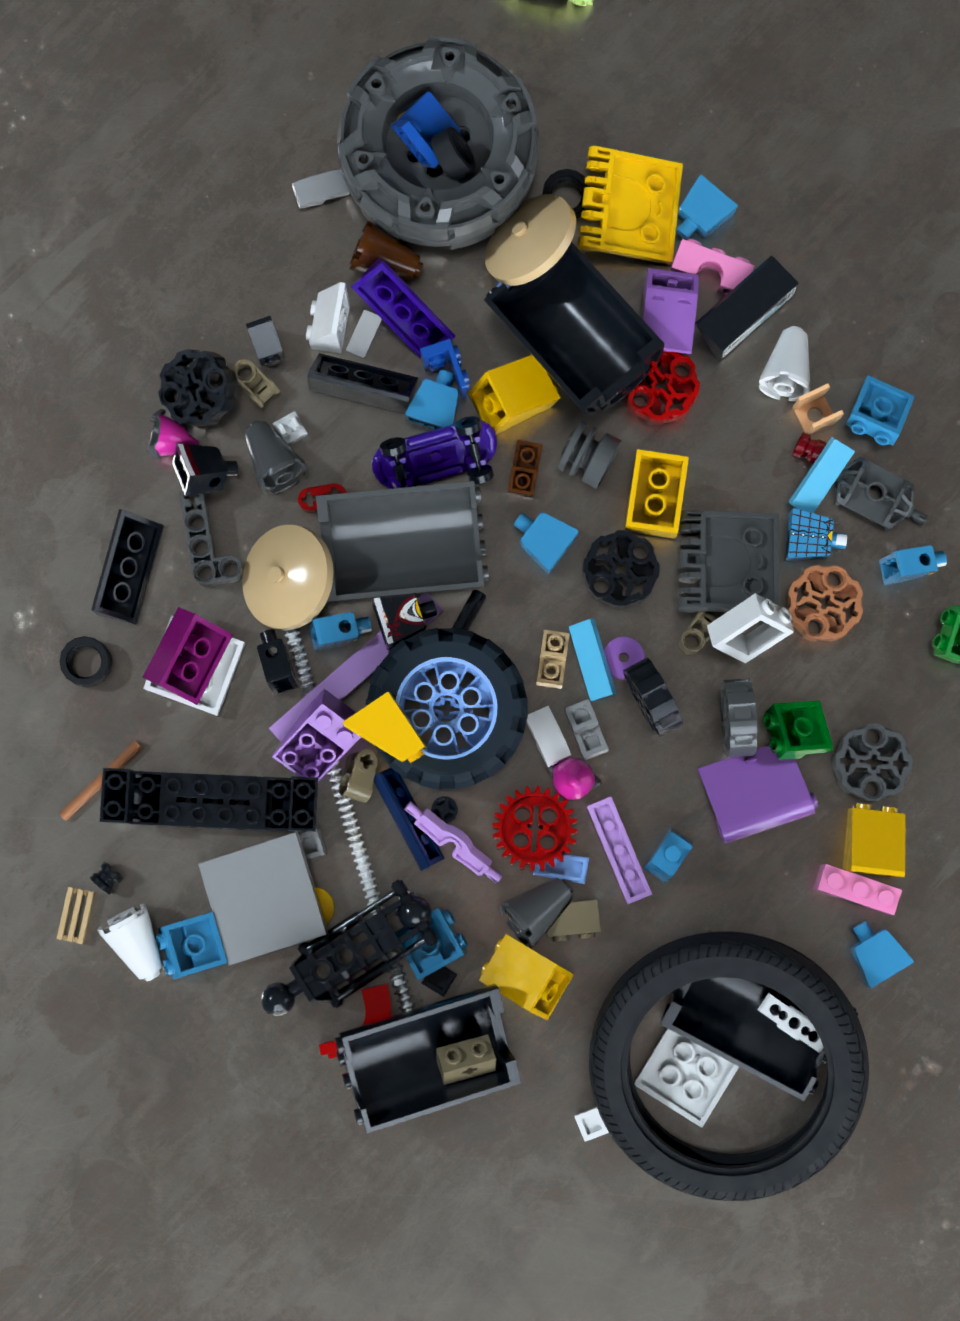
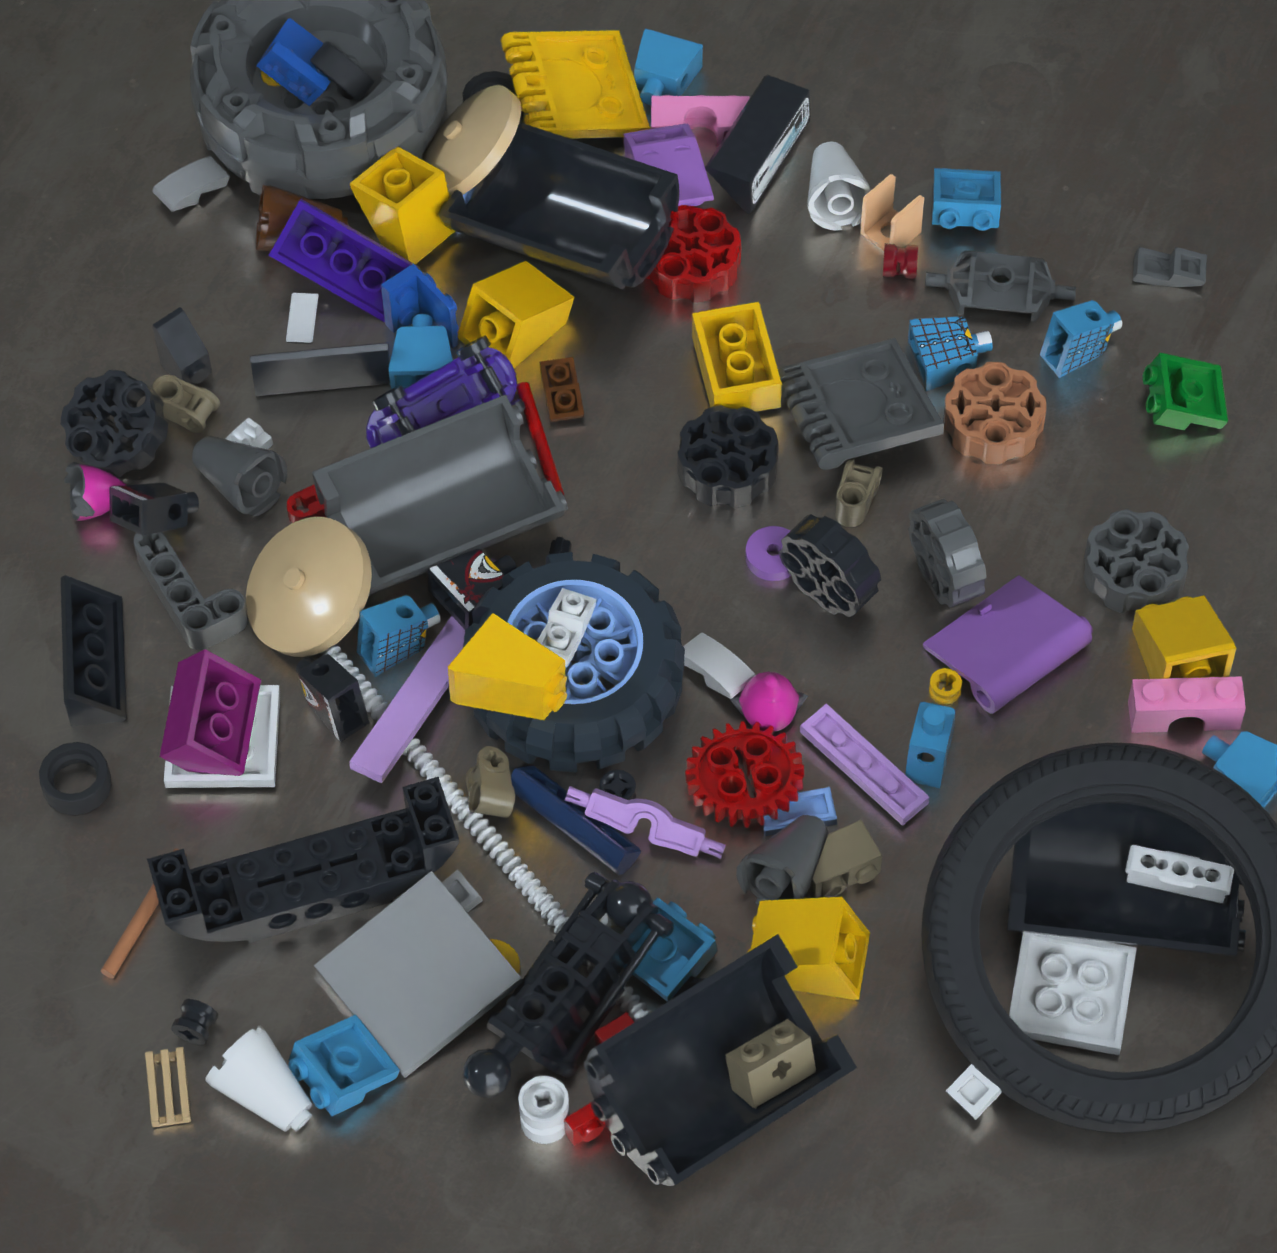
camera: 20 degrees left, 25 degrees down
medium lavender slope [272,689,361,782] -> none
white slope [306,282,350,354] -> none
dark azure torso [513,512,579,574] -> none
tan slope [536,630,570,689] -> none
dark grey wheel [557,420,622,489] -> none
light grey slope [564,699,609,761] -> none
medium azure tile [569,618,617,701] -> none
white window [707,593,794,663] -> none
green plate [763,700,834,760] -> none
medium azure tile [788,437,855,513] -> none
none -> yellow slope [350,147,455,265]
none -> red bar [517,382,564,495]
none -> white wheel [518,1076,570,1144]
none -> white slope [537,588,596,667]
none -> yellow bush [929,668,962,705]

